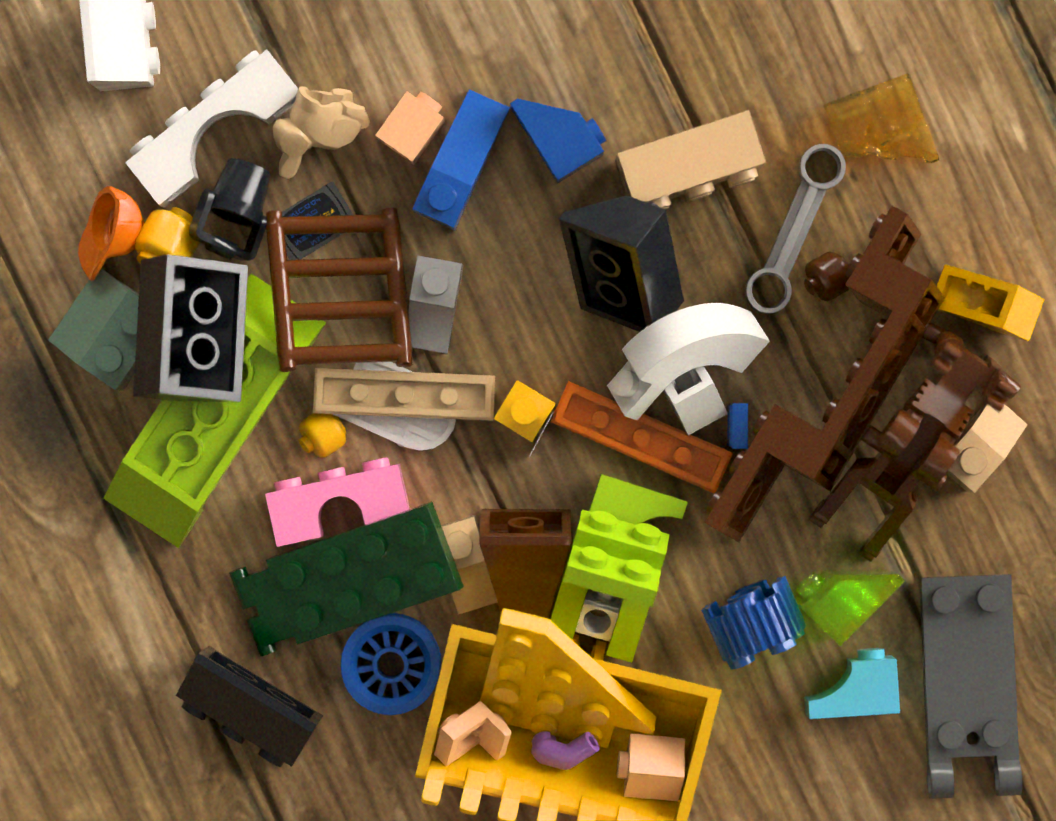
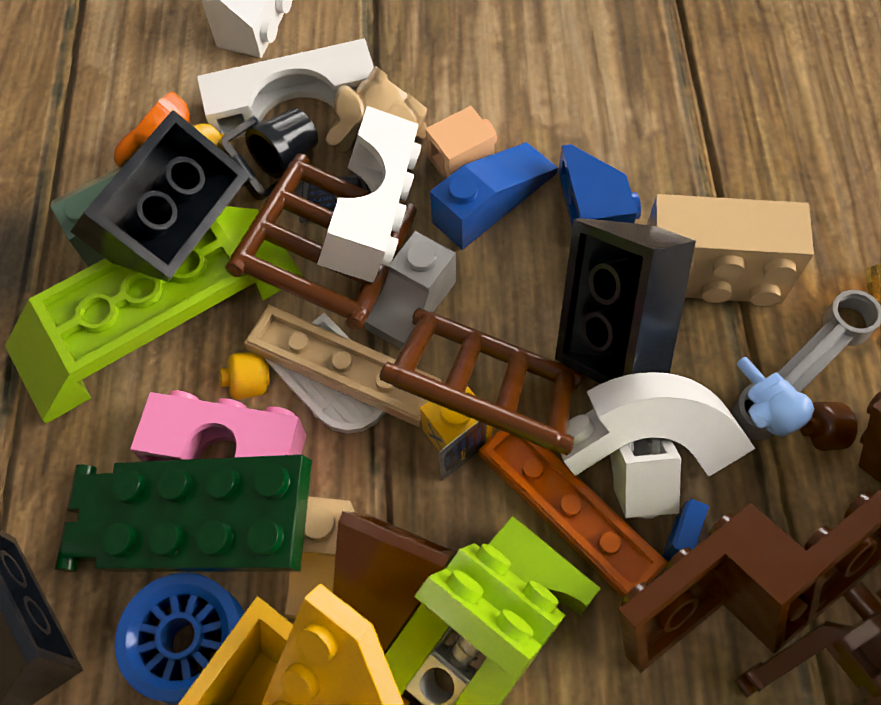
camera: 30 degrees right, 25 degrees down
none -> white arch [317,106,421,283]
none -> reddish brown bar [379,307,583,456]
none -> light blue piece [736,357,814,437]

